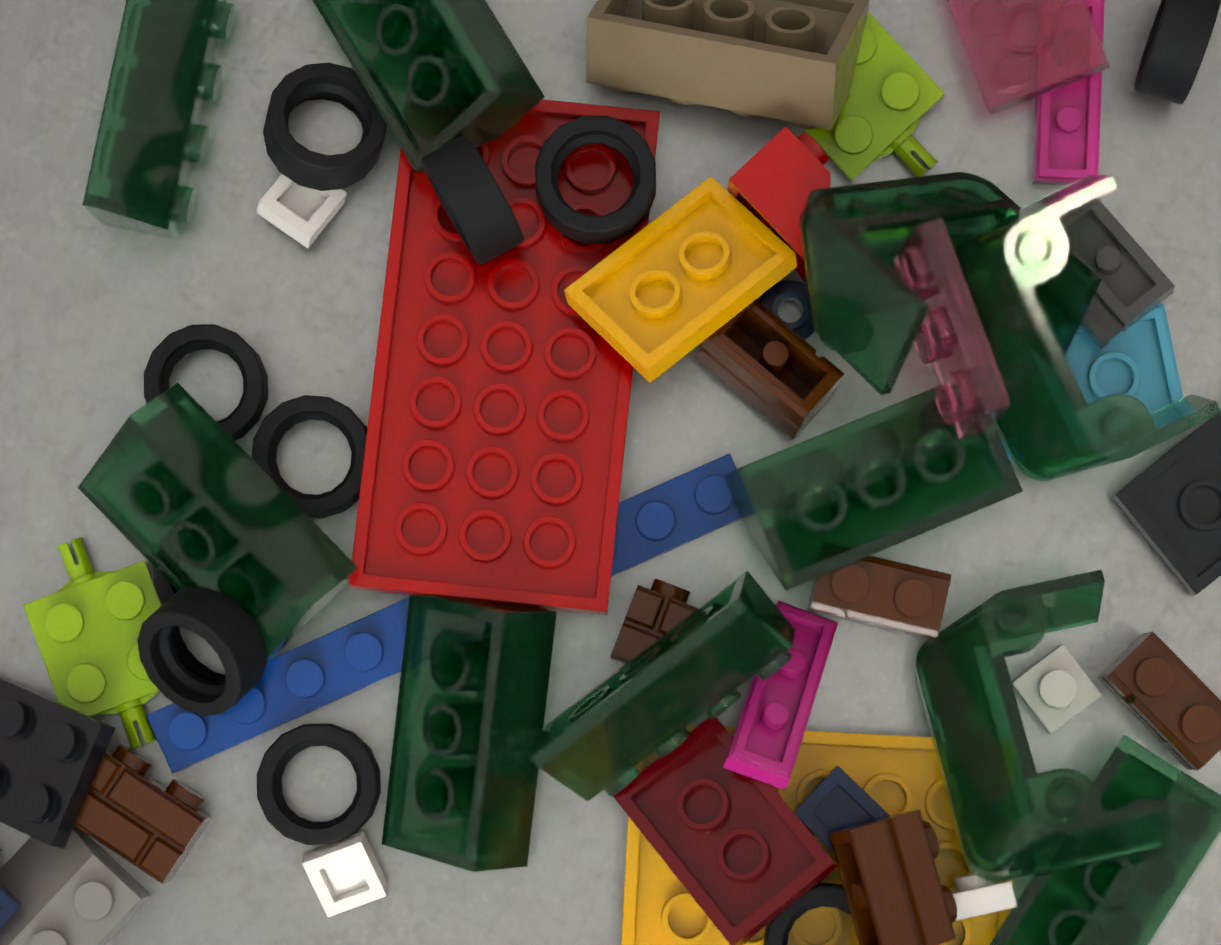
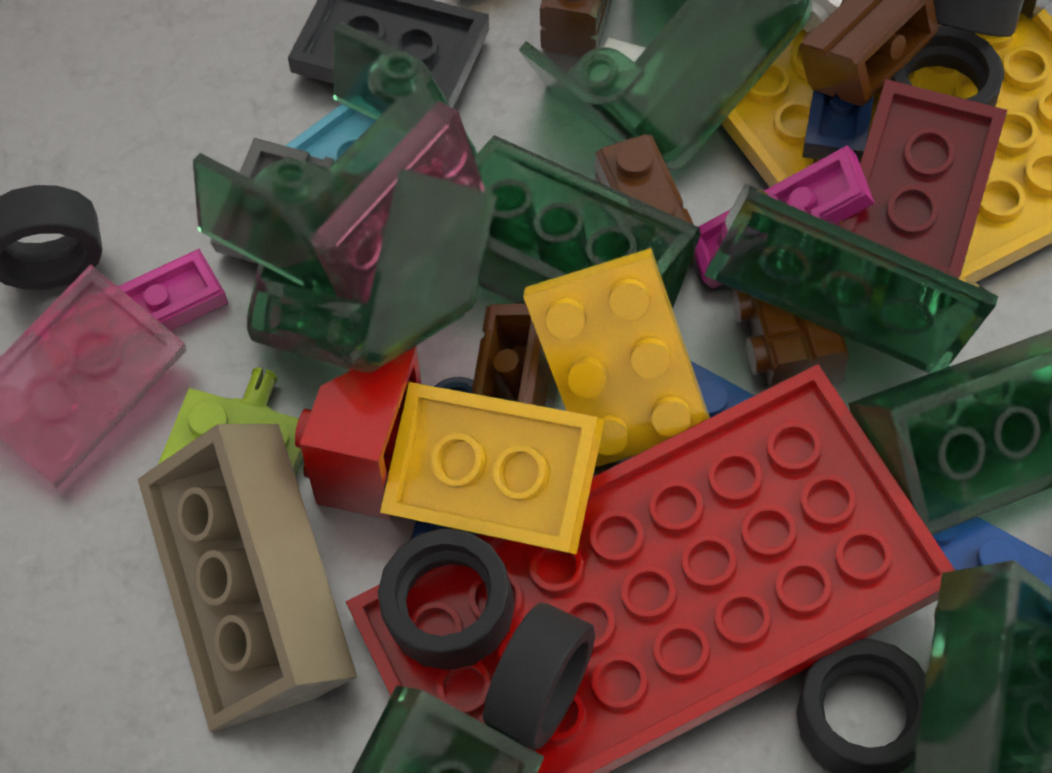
camera: 125 degrees left, 25 degrees down
none -> yellow plate [523,248,710,467]

